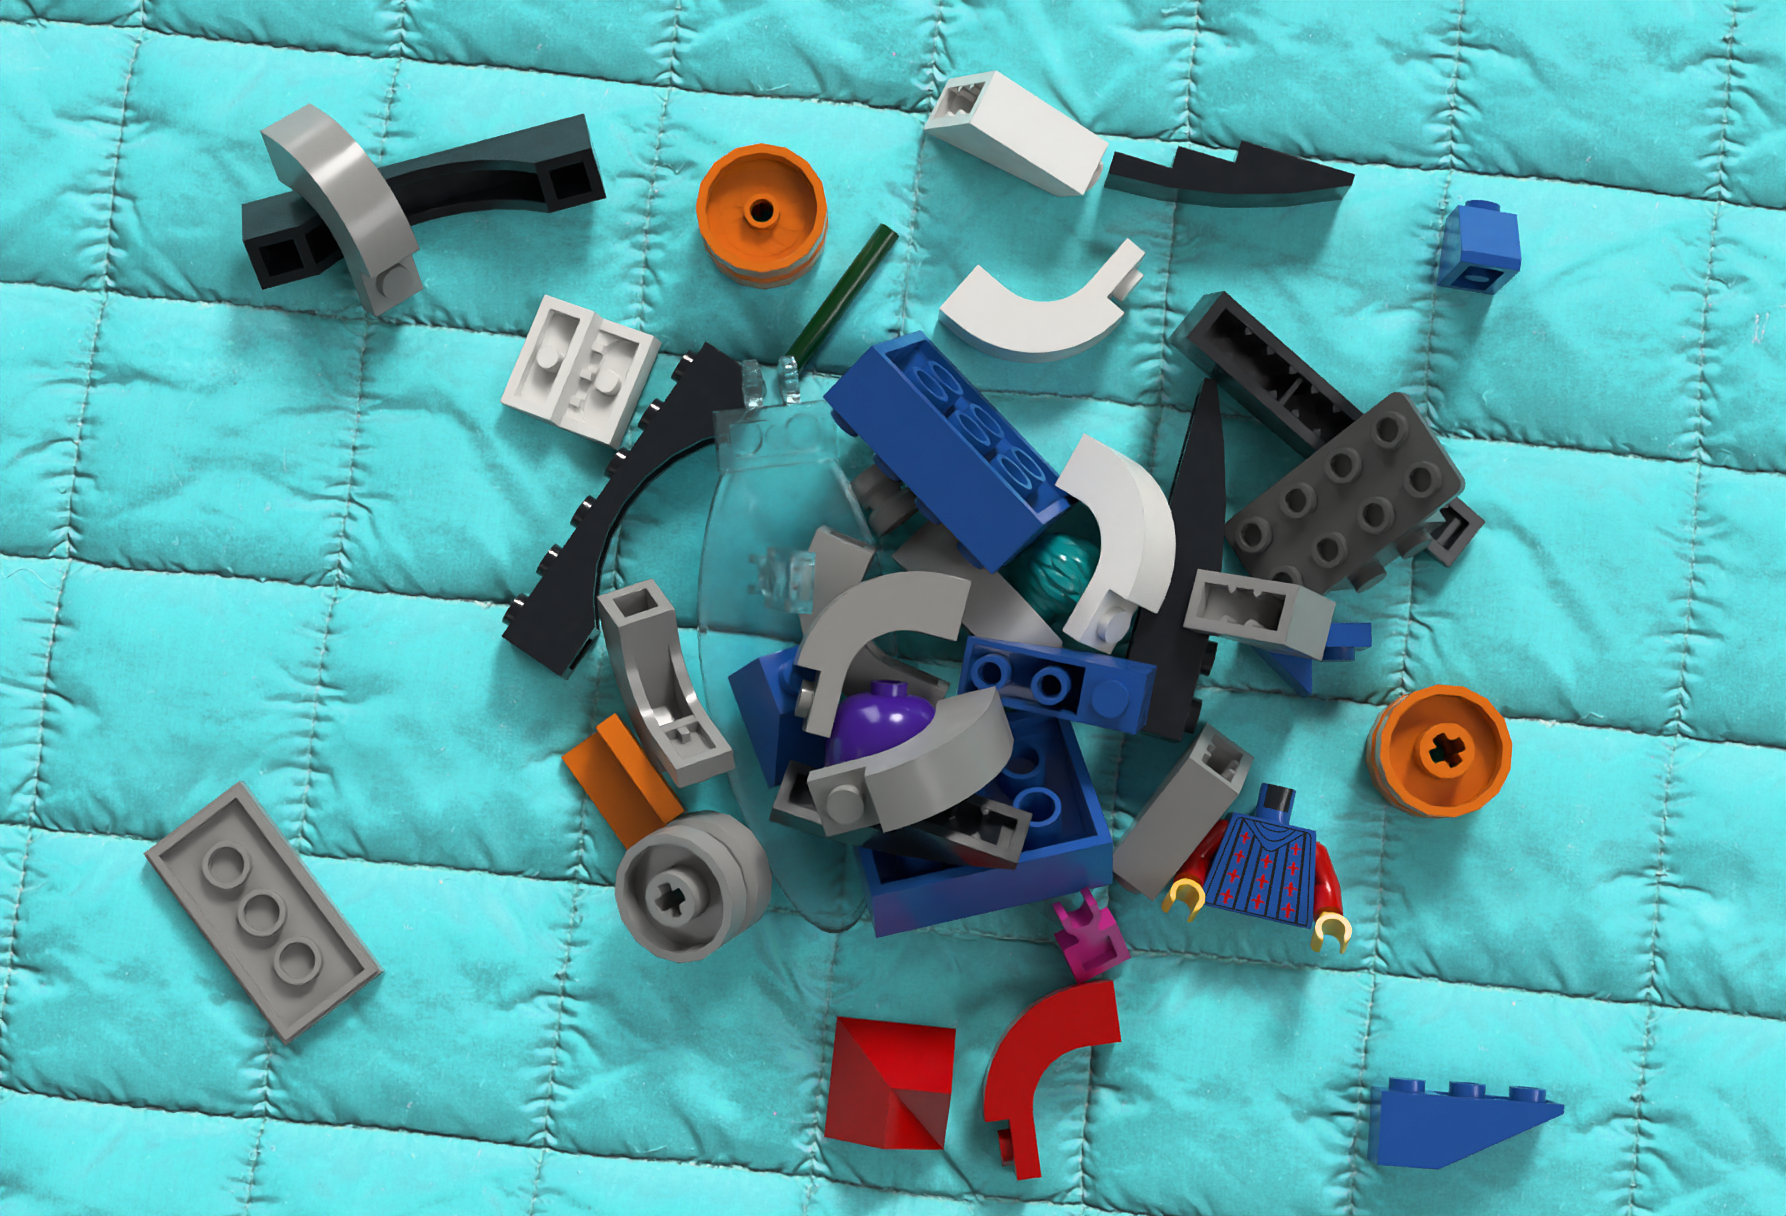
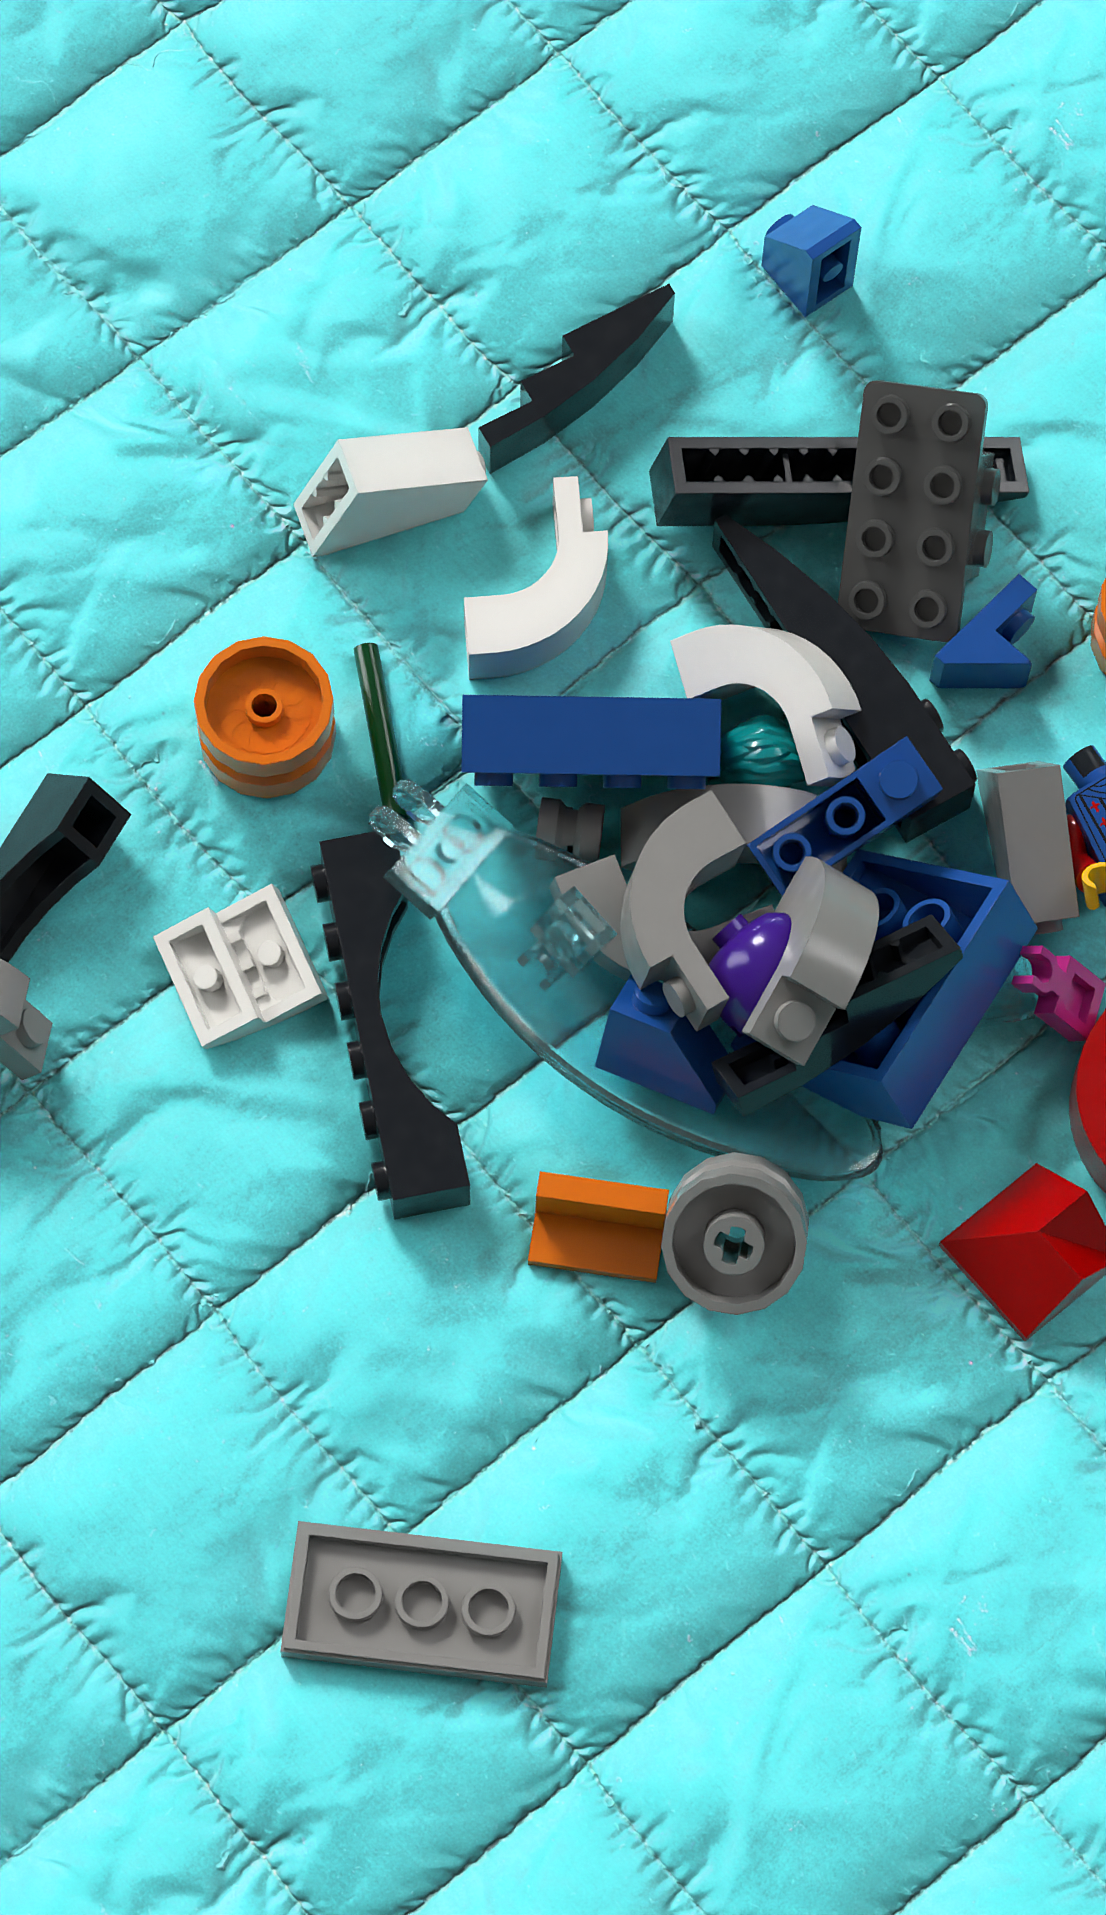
camera: 45 degrees left, 15 degrees down
light grey arch [597,578,735,789] -> none
light grey arch [1183,569,1336,661] -> none

